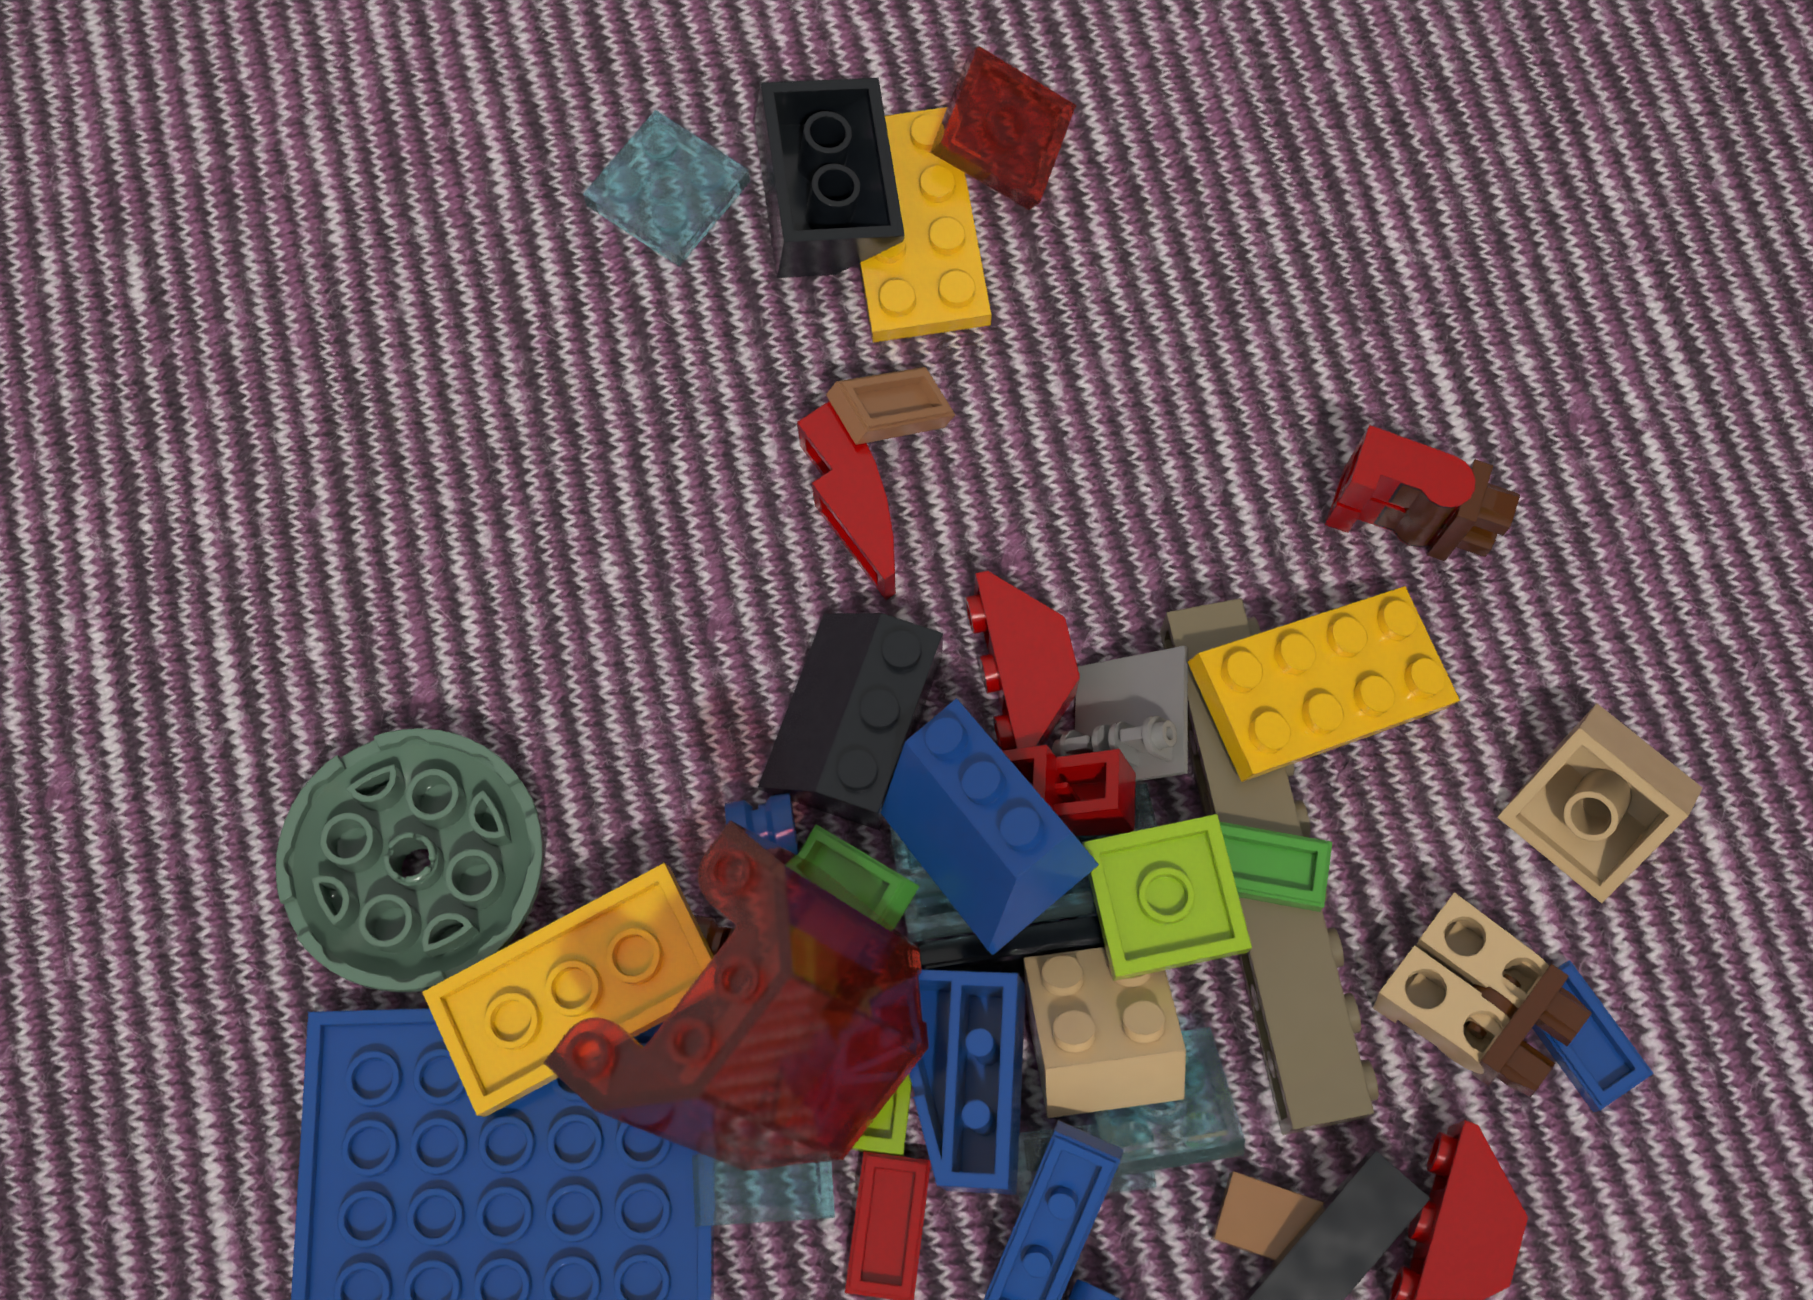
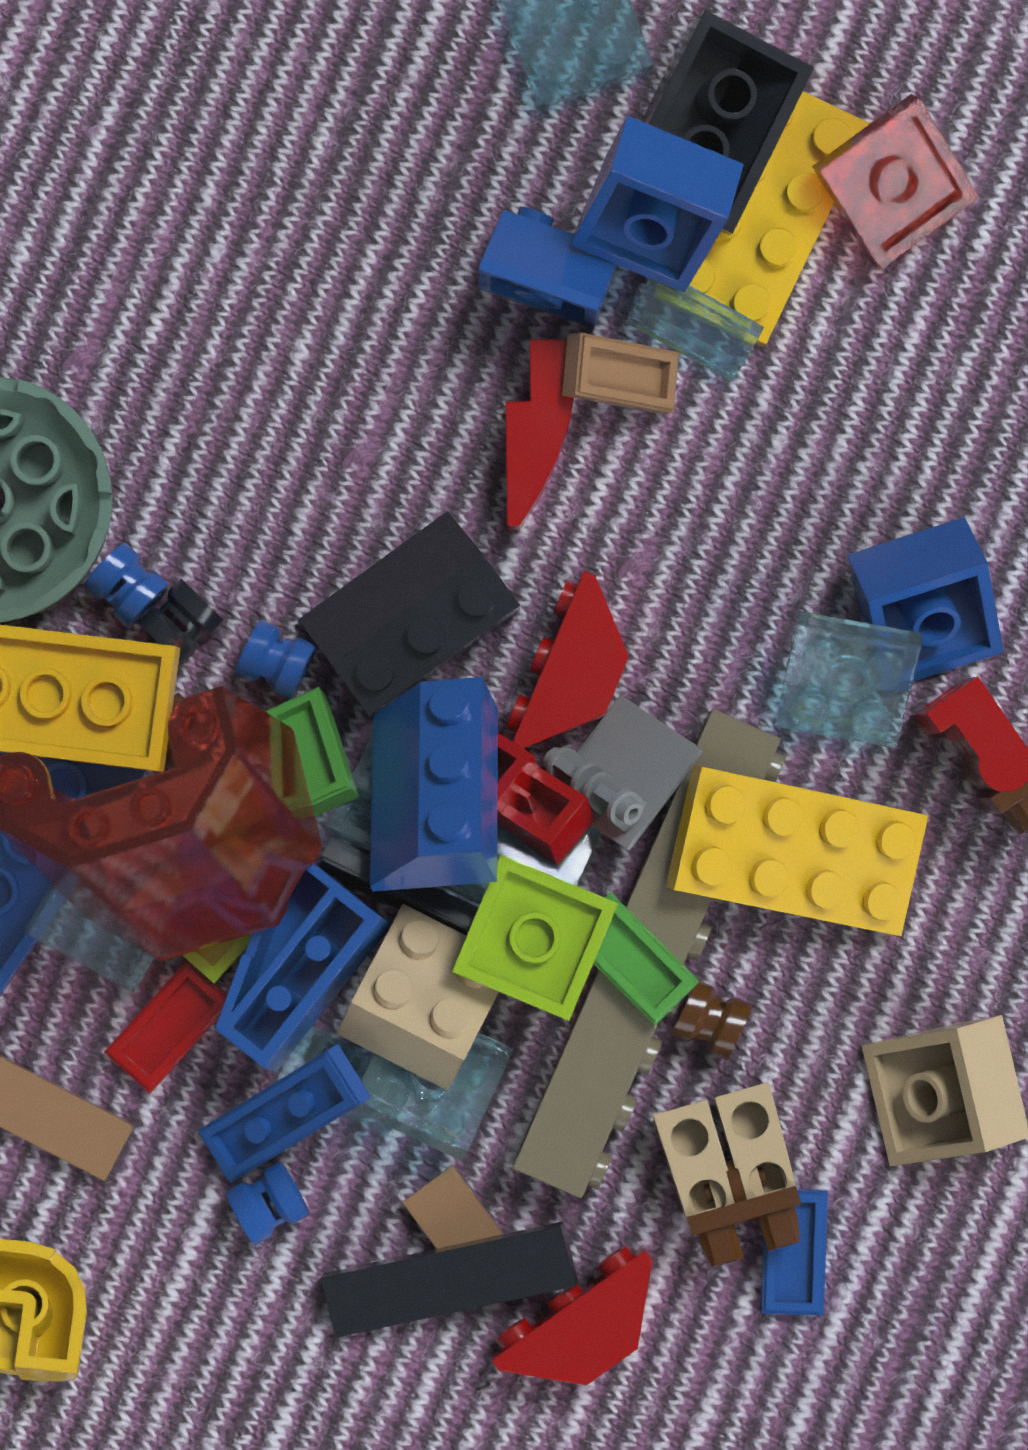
camera: 30 degrees right, 15 degrees up
none -> blue wheel [83,542,170,629]
none -> black wheel [138,578,225,665]
none -> blue slope [478,207,617,330]
none -> blue slope [570,115,744,293]
none -> clear light blue tile [626,278,764,382]
none -> reddish brown wheel [670,980,753,1060]
none -> clear light blue plate [775,611,922,748]
none -> blue slope [847,517,1004,690]

